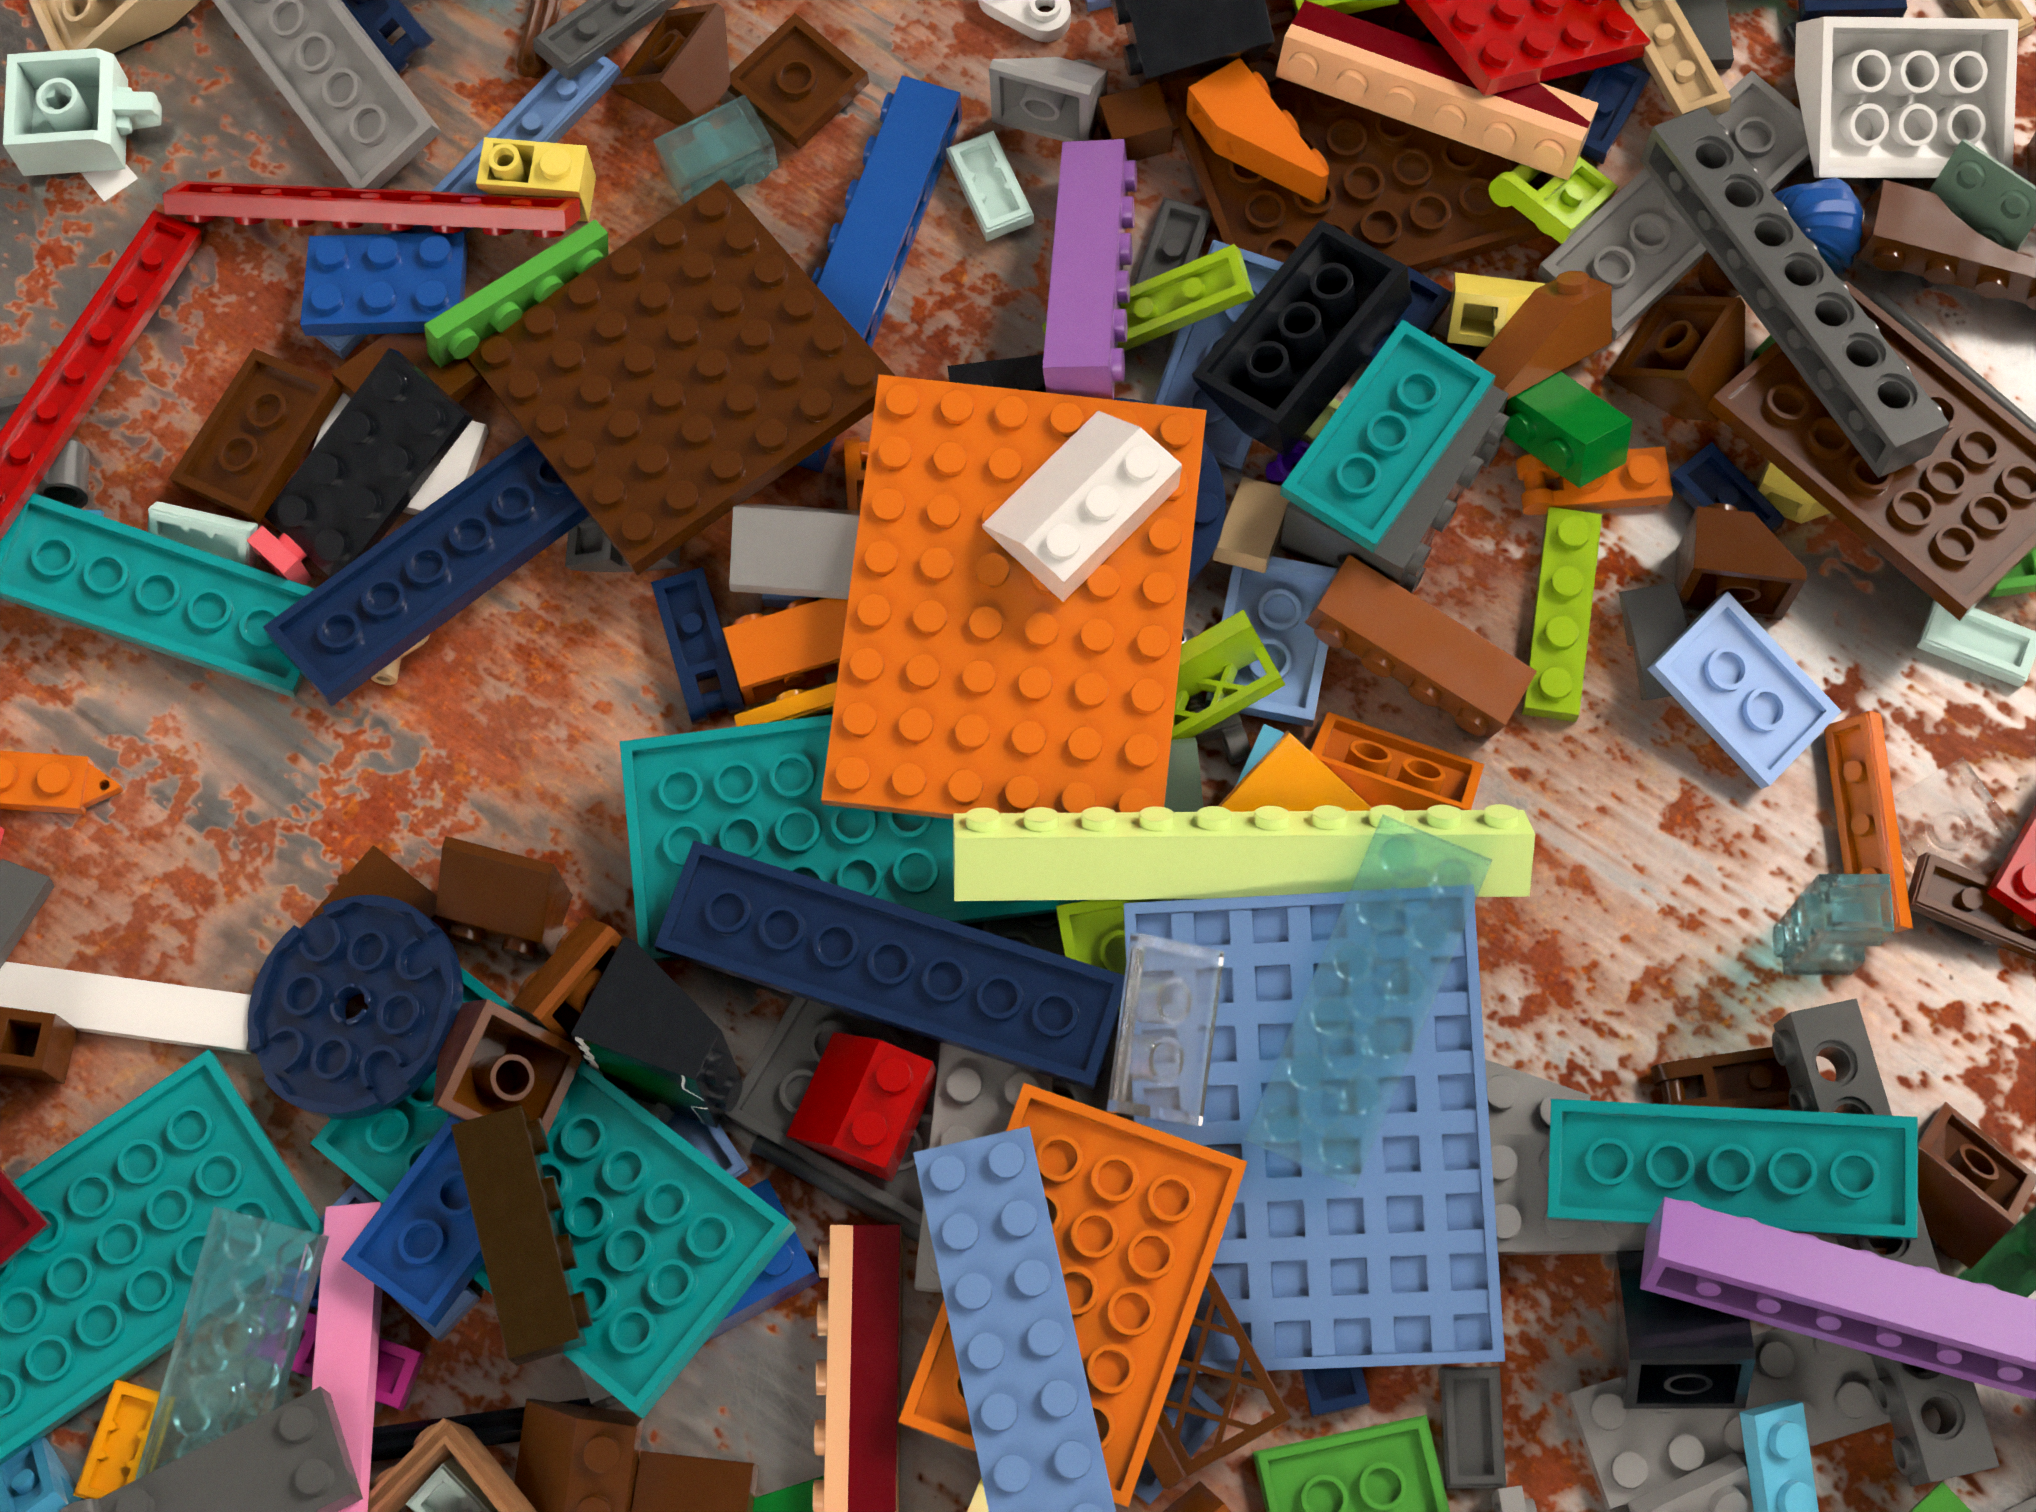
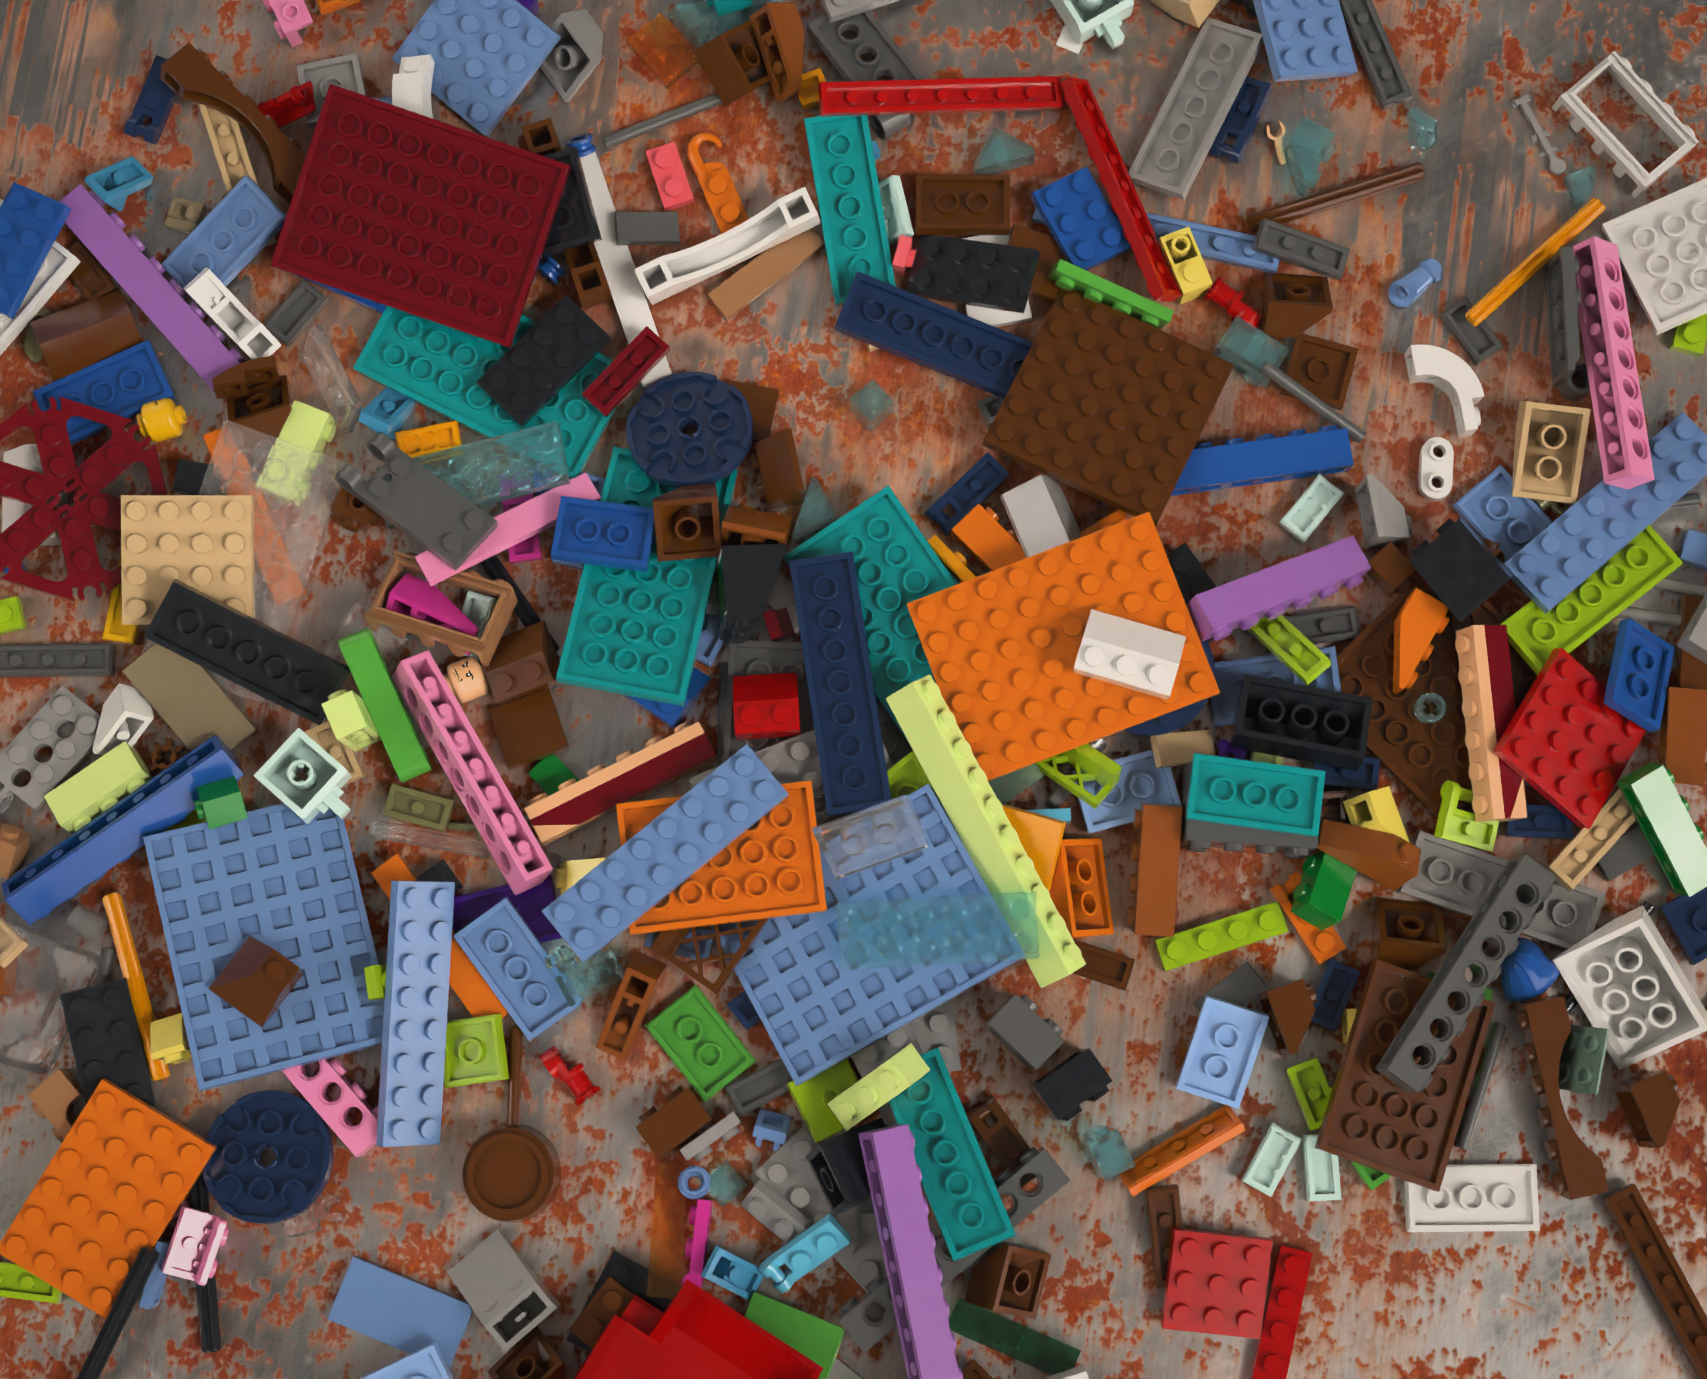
camera: 60 degrees right, 10 degrees up
dark brown brick [451,1105,593,1366] -> none
none -> black plate [476,294,611,428]
none -> dark red plate [582,326,671,418]
none -> white arch [634,187,821,305]
none -> medium nougat tile [707,228,825,321]
none -> medium blue tile [752,1108,791,1151]
none -> dark red leg [762,605,800,642]
none -> lime plate [786,1059,874,1143]
none -> clear light blue slope [791,477,838,545]
none -> yellowish green arch [828,1043,930,1131]
none -> clear light blue brick [849,379,894,431]
none -> clear light blue slope [972,127,1035,174]
none -> dark grey brick [984,994,1064,1071]
none -> black brick [1028,1048,1112,1122]
none -> reddish brown tile [1072,939,1135,991]
none -> red connector [1204,276,1263,334]
none -> light aqua plate [1241,1123,1302,1197]
none -> dark grey bar [1260,361,1366,443]
none -> lime plate [1285,1057,1333,1131]
none -> clear light blue bush [1414,693,1446,724]

